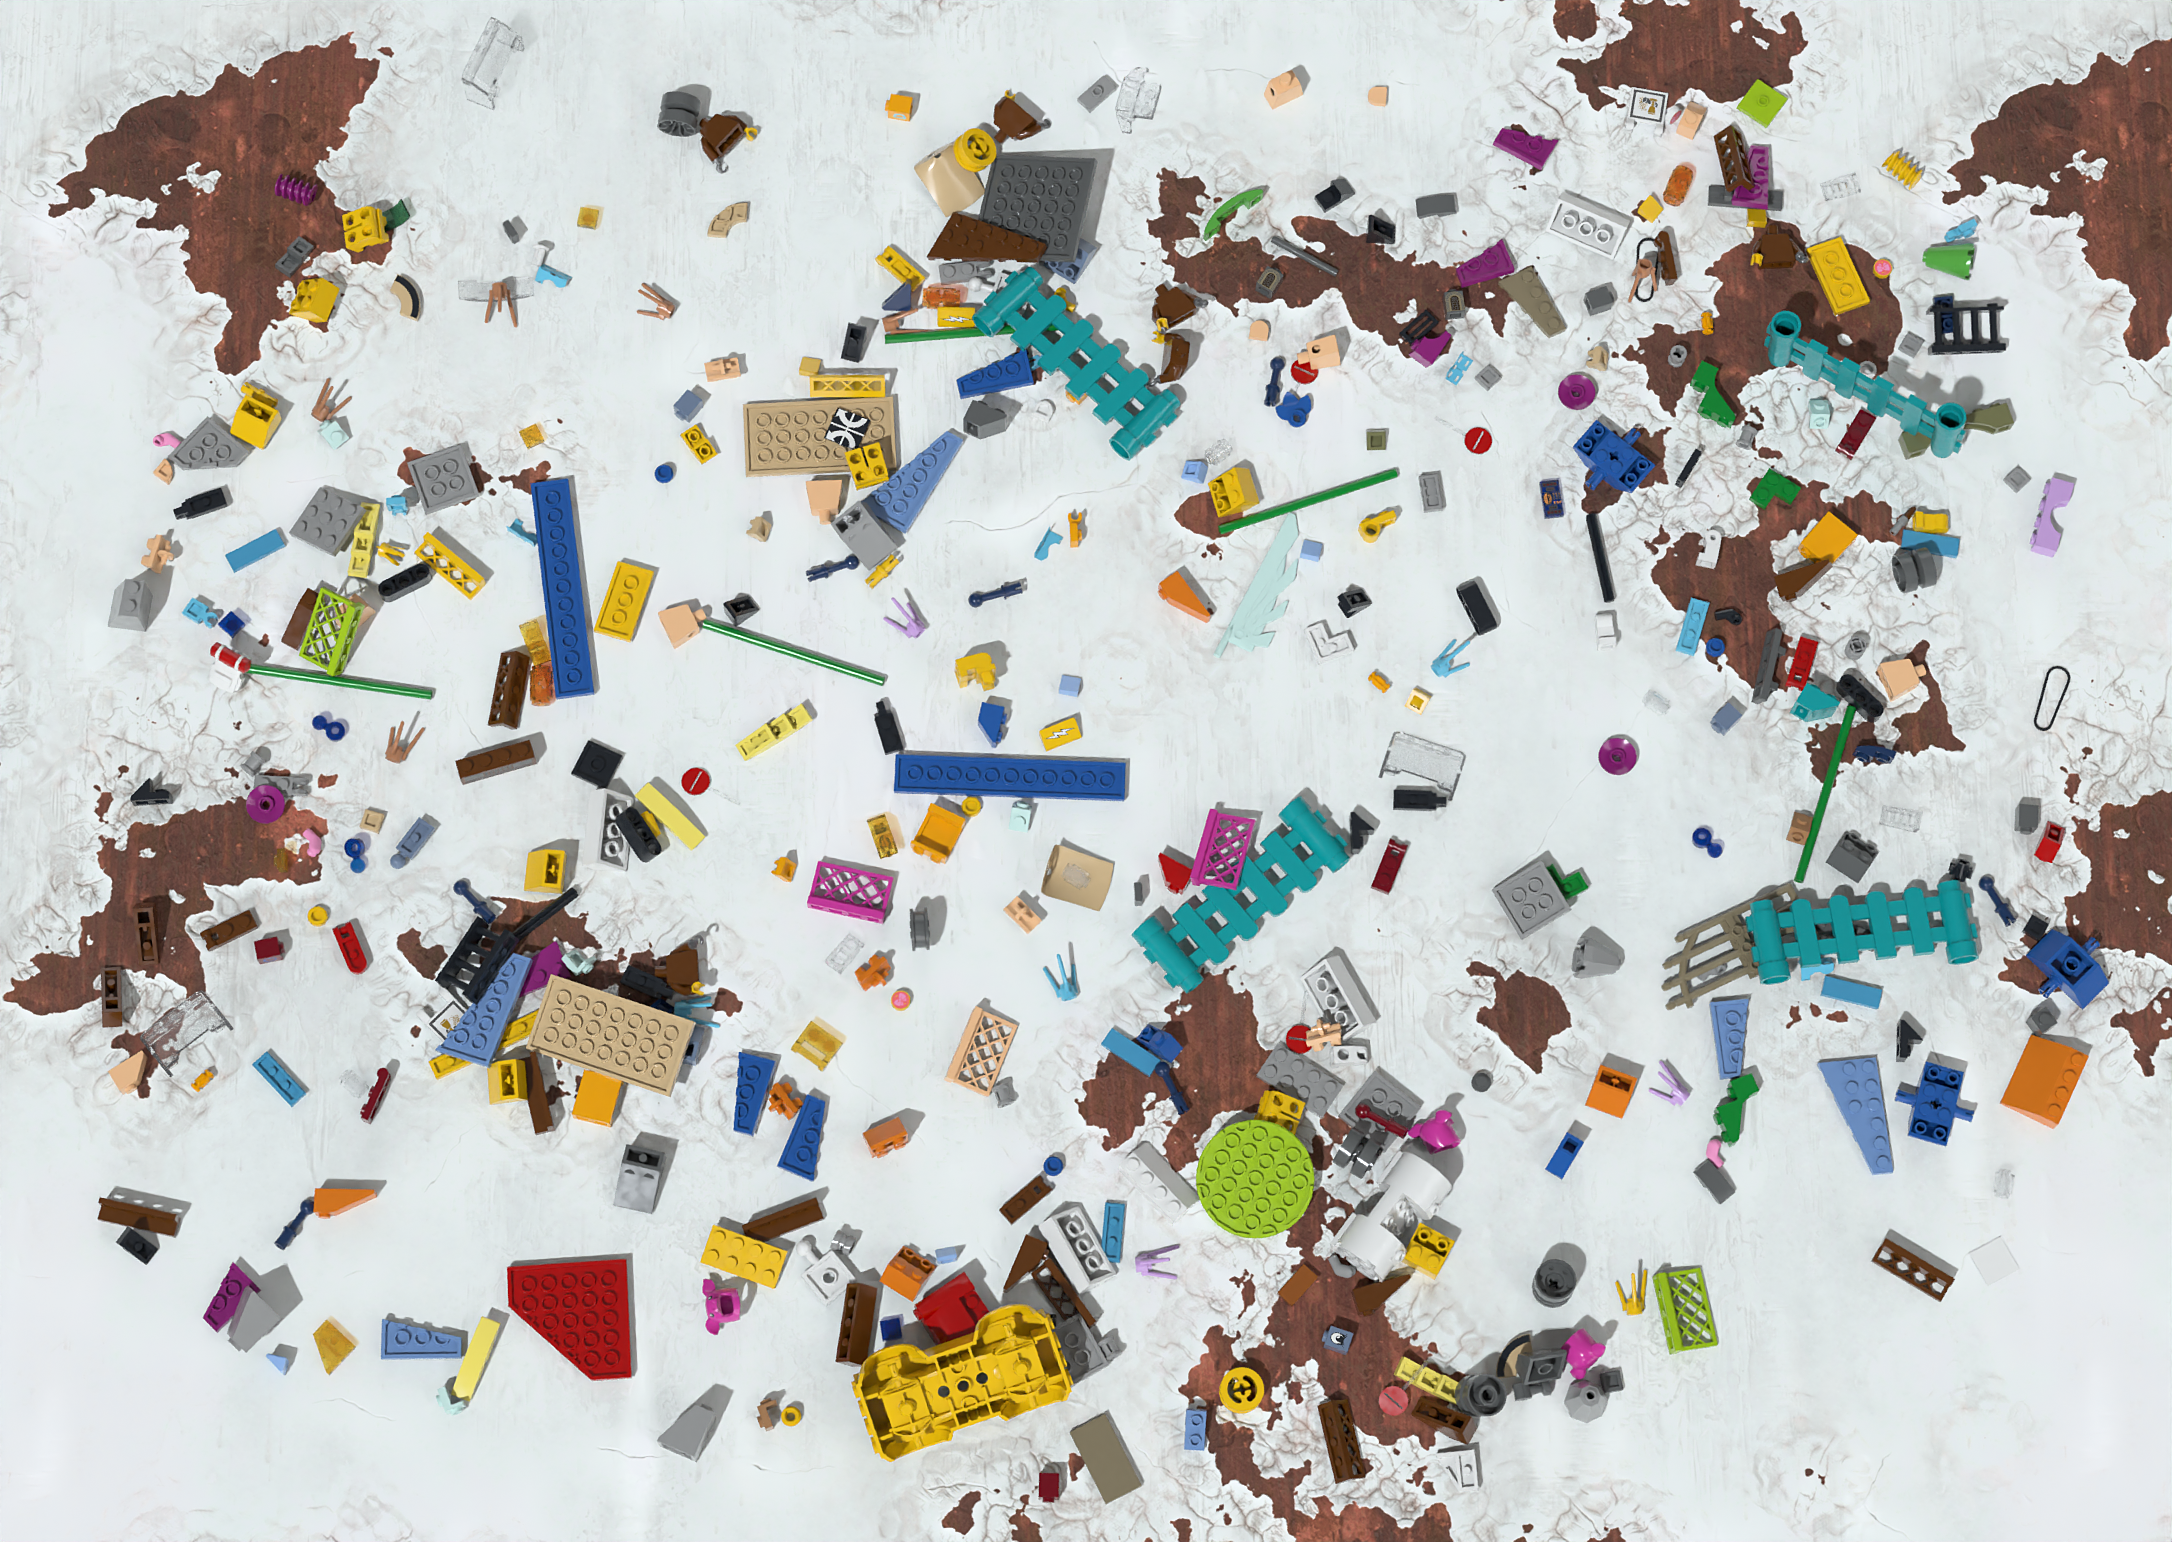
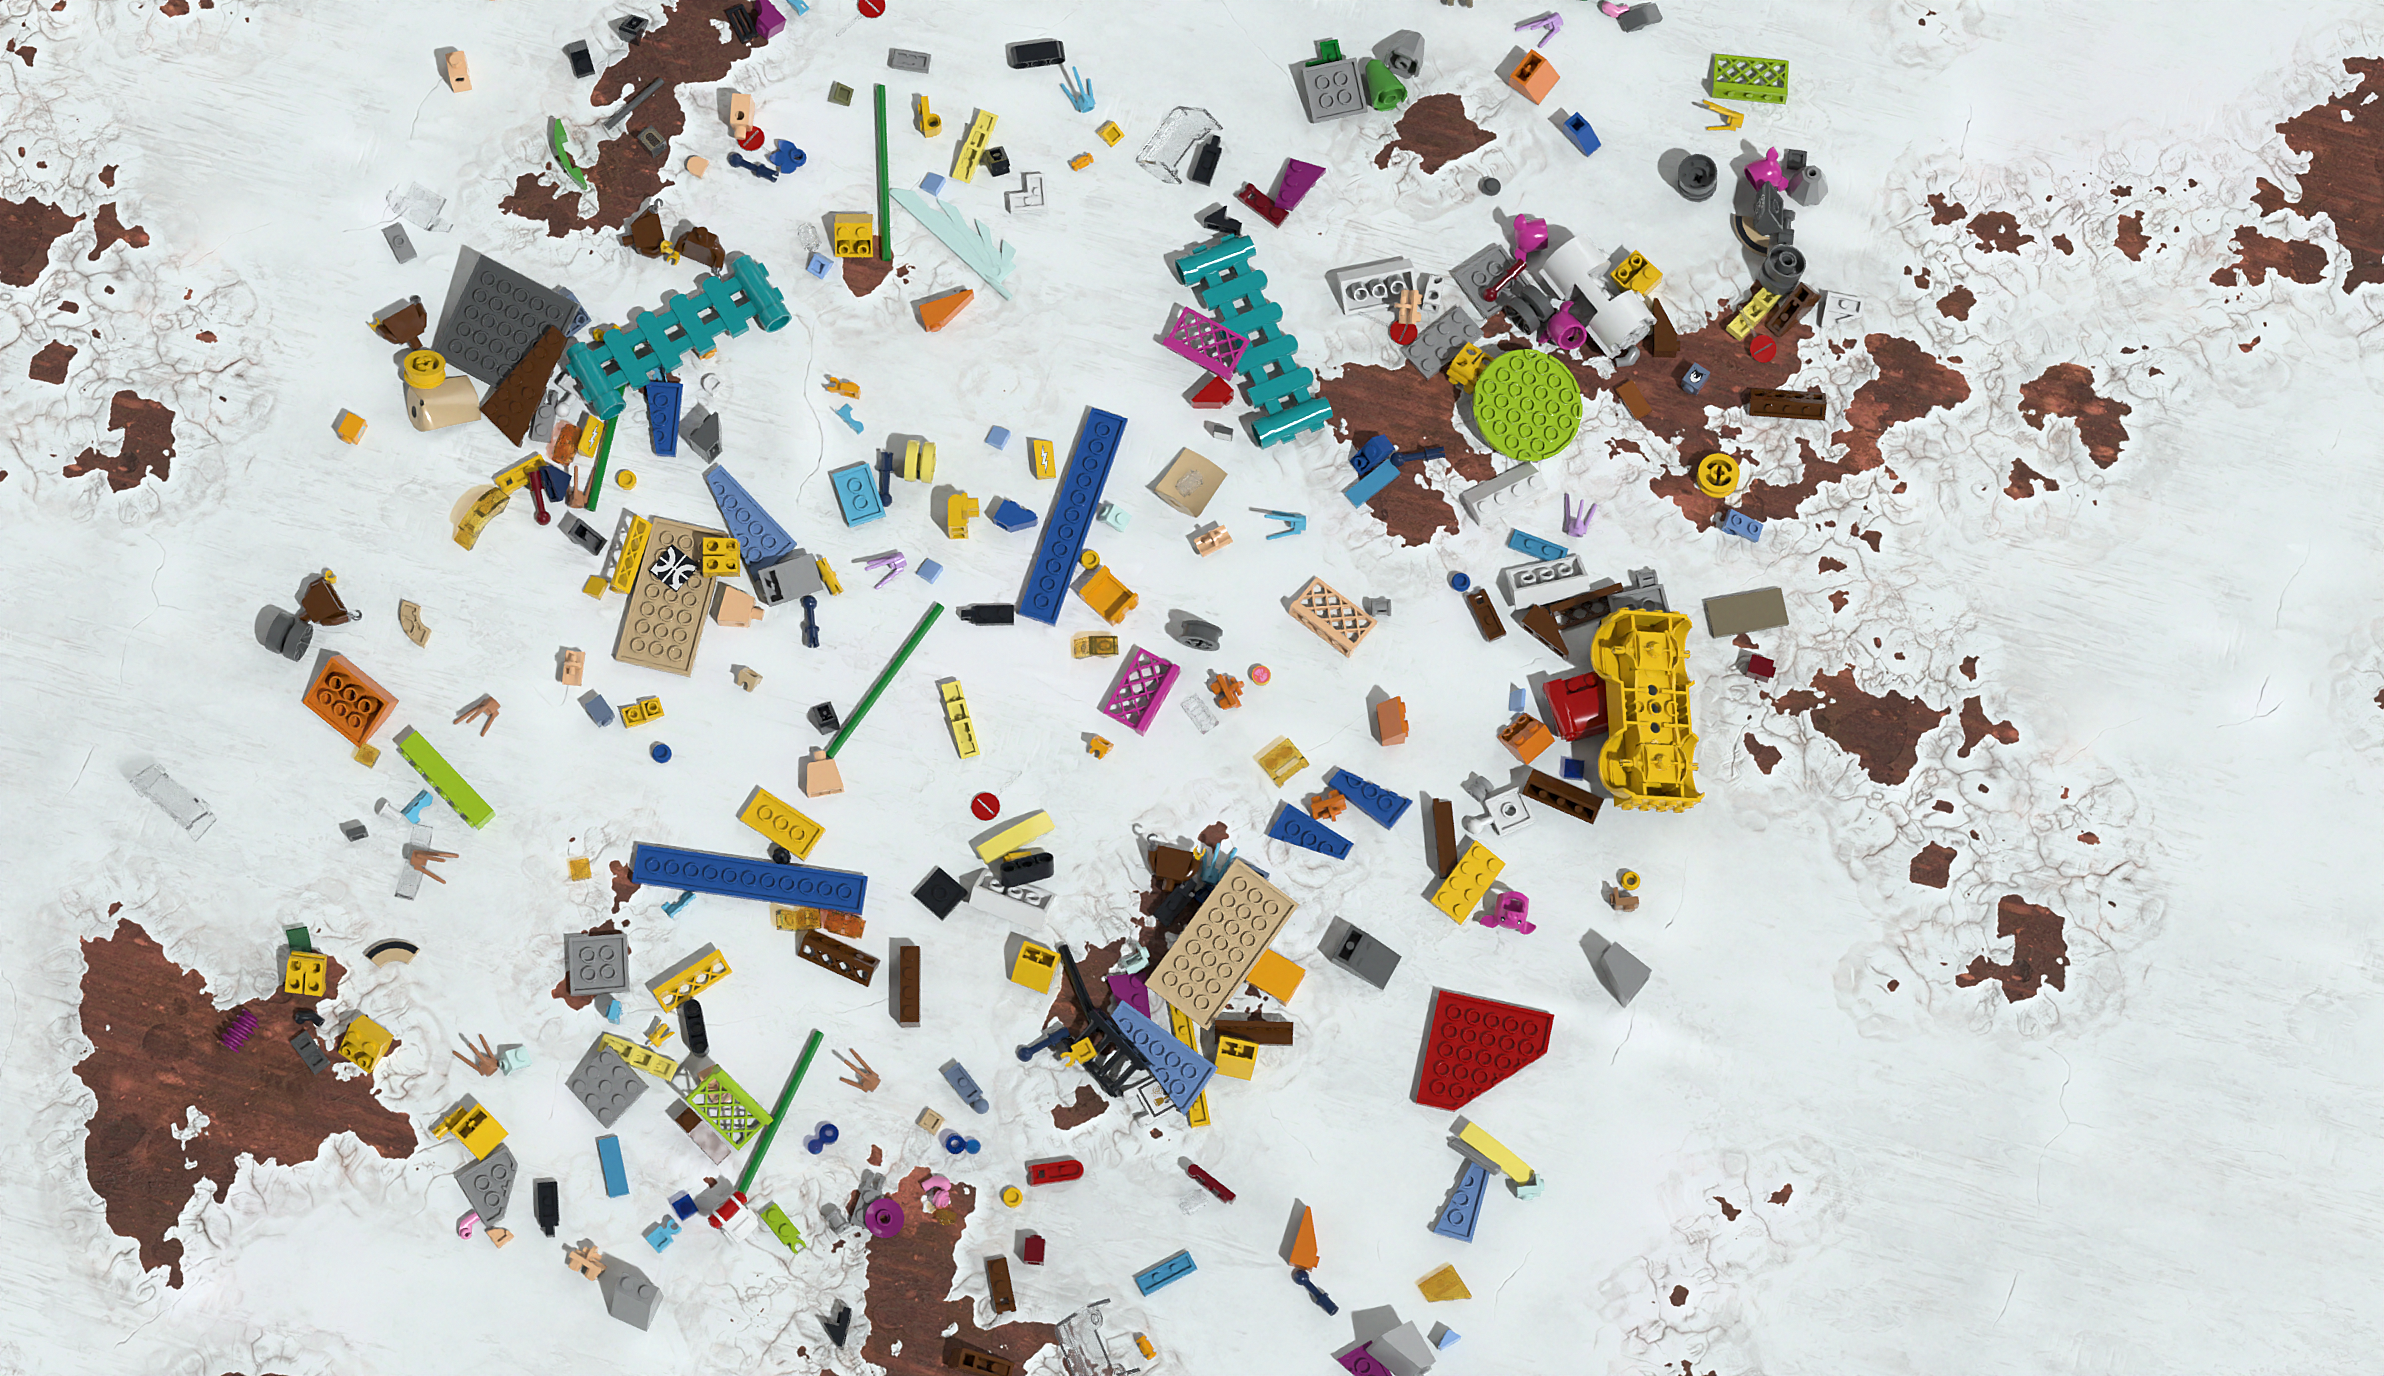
camera: 70 degrees left, 0 degrees up
none -> black arm [294,1010,325,1027]
none -> orange slope [302,655,399,749]
none -> lime brick [399,730,496,830]
none -> clear yellow arch [454,487,511,551]
none -> dark red pin [528,470,551,526]
none -> yellow tile [617,470,637,490]
none -> lime plate [760,1203,806,1255]
none -> black plate [772,847,791,865]
none -> medium azure plate [832,463,886,528]
none -> light yellow wheel [904,440,936,484]
none -> light blue slope [917,559,943,584]
none -> bright pink plate [932,1190,950,1210]
none -> light yellow slope [952,109,999,184]
none -> yellow plate [1060,1037,1098,1068]
none -> magenta wing [1275,158,1326,211]
none -> bright green cone [1365,59,1408,112]
none -> light grey axle [1450,1138,1501,1176]
none -> dark pink piece [1538,301,1587,350]

